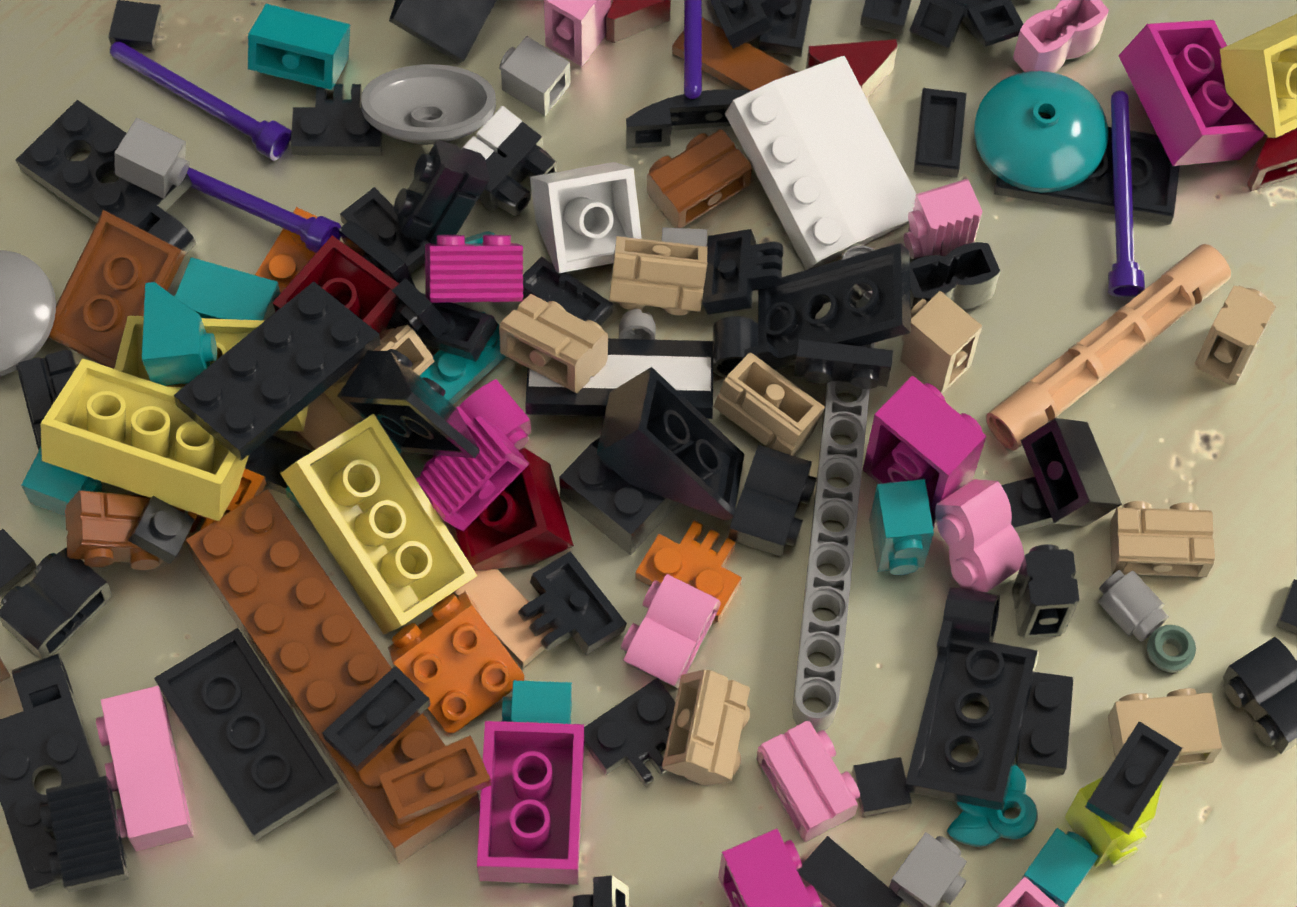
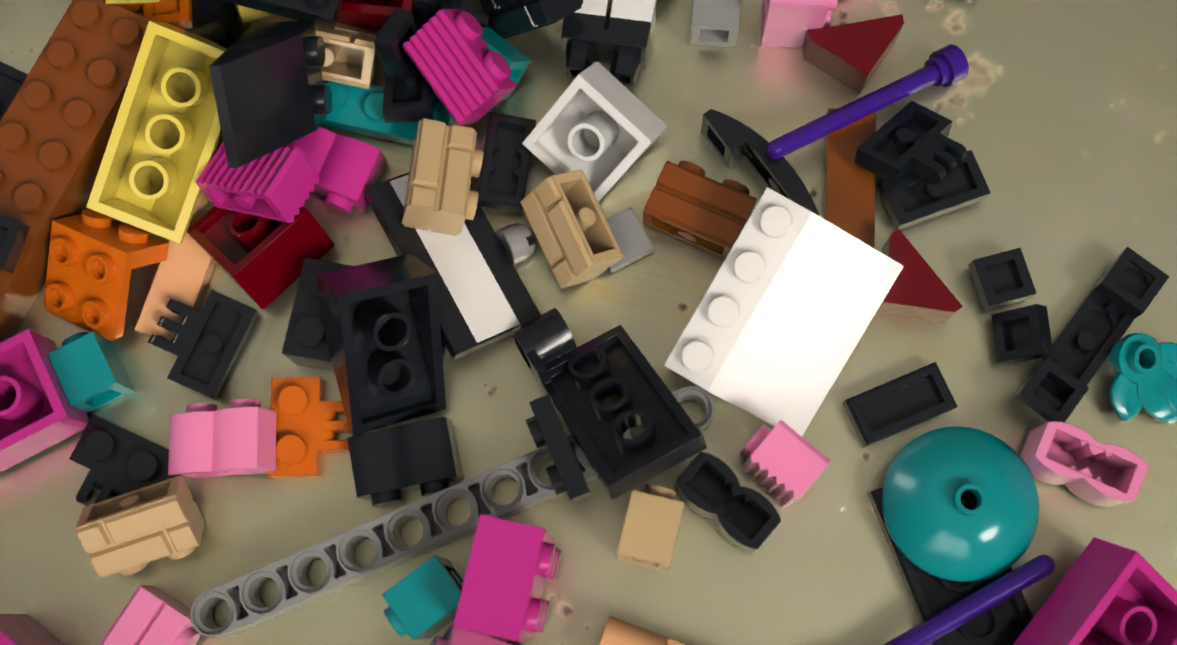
camera: 70 degrees right, 10 degrees up
black hinge [702,229,784,315] -> none
tan brick [713,352,825,456] -> none

